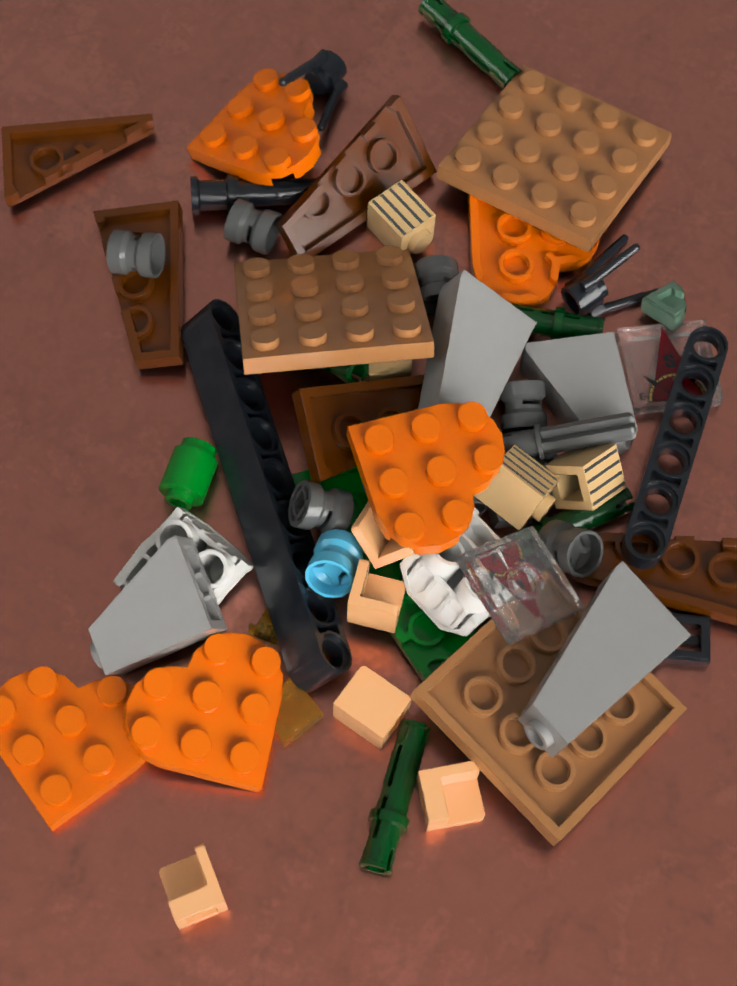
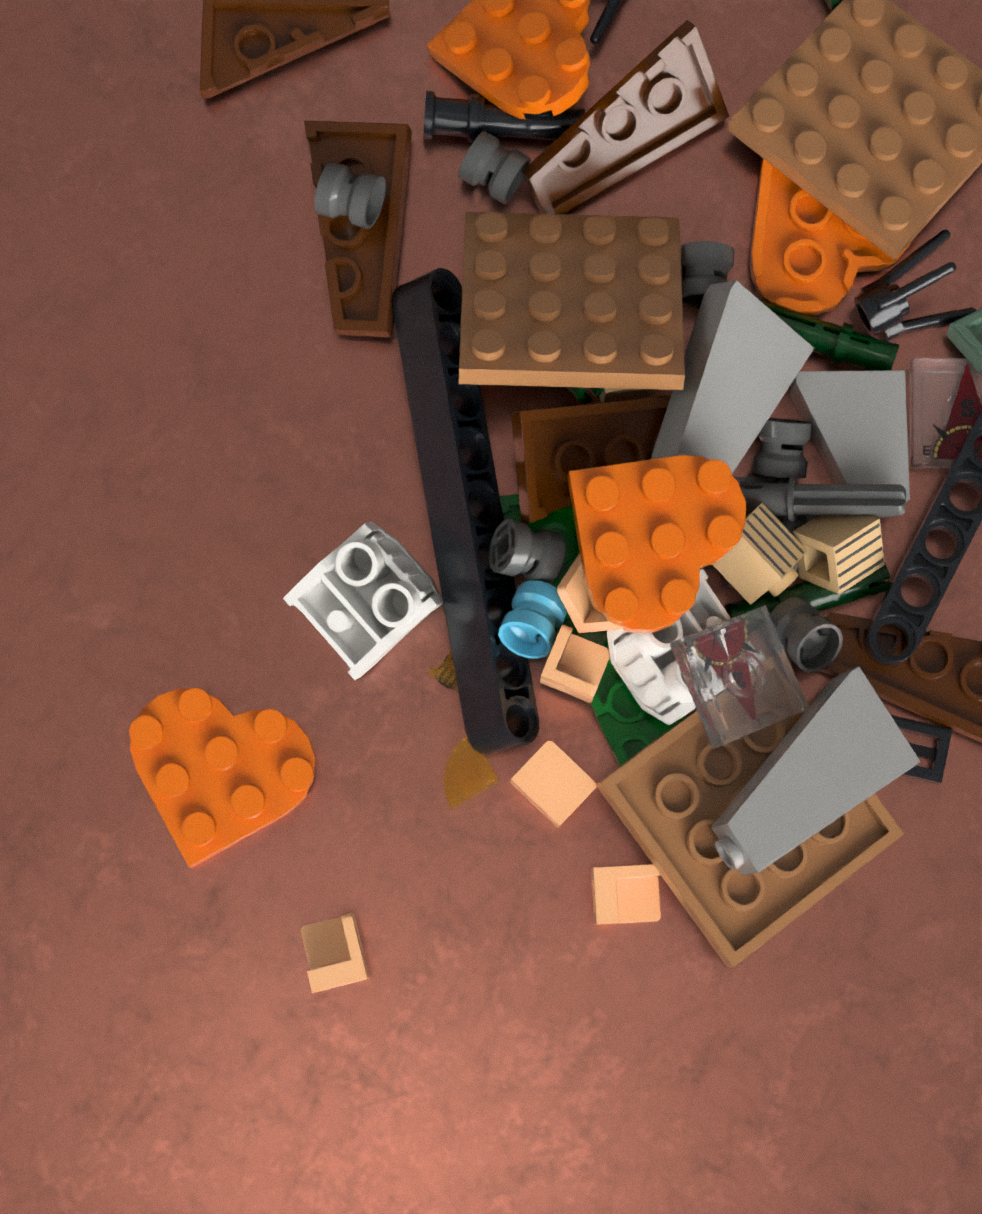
camera: 10 degrees right, 15 degrees up
light grey slope [88,536,227,675] -> none
orange plate [123,632,283,793] -> none
green brick [158,437,218,510] -> none
dark green pin [359,719,431,875] -> none
tan brick [367,180,436,254] -> none

